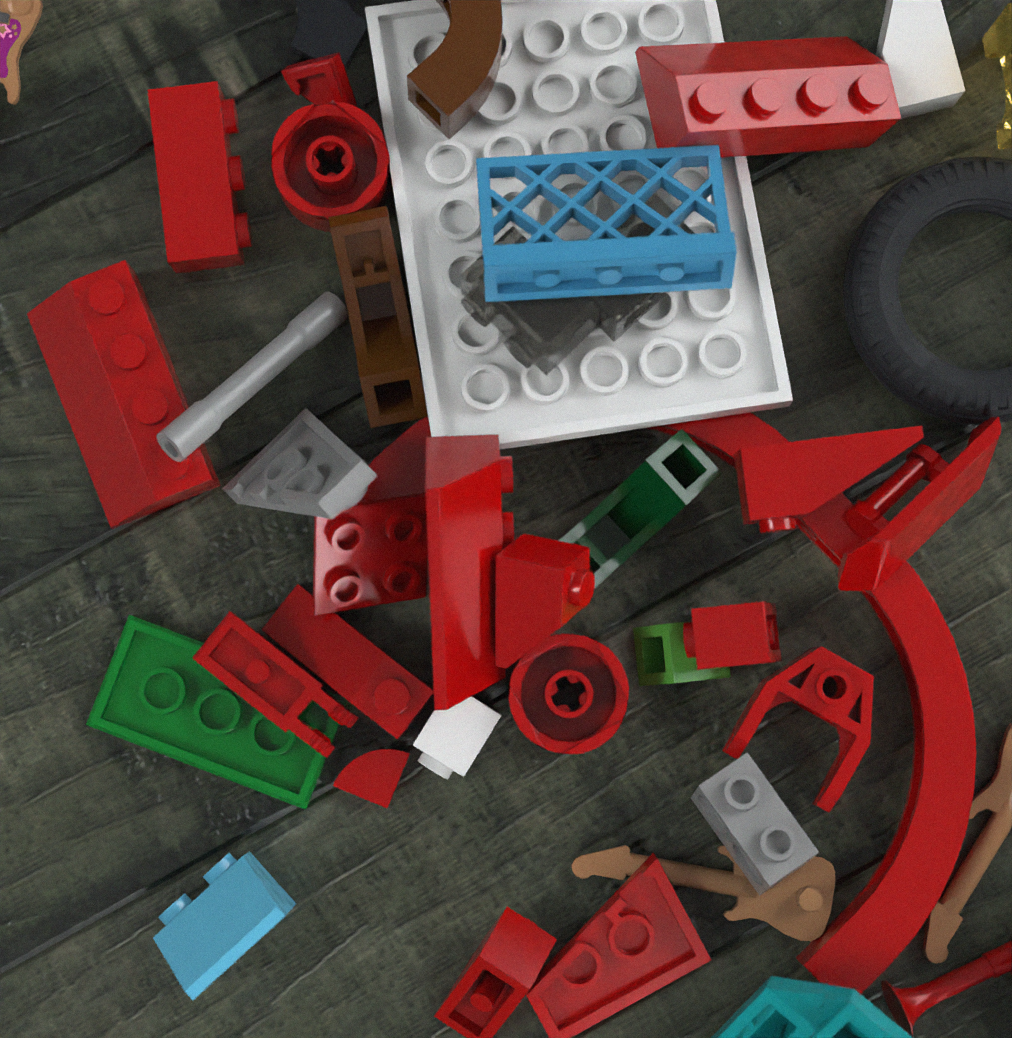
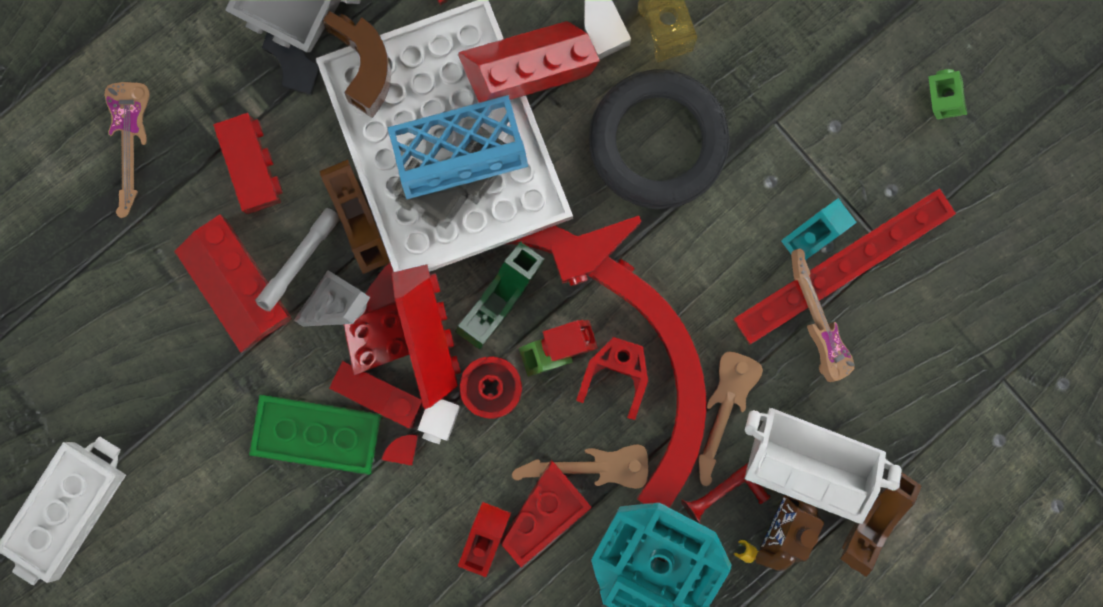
camera: 10 degrees left, 0 degrees up
medium azure slope [153,851,296,1000] -> none
red hinge [193,611,358,758] -> none
red brick [271,102,392,232] -> none
red tile [281,53,358,107] -> none
red slope [495,533,595,668] -> none
light grey brick [691,752,819,896] -> none
red piece [838,416,1001,591] -> none

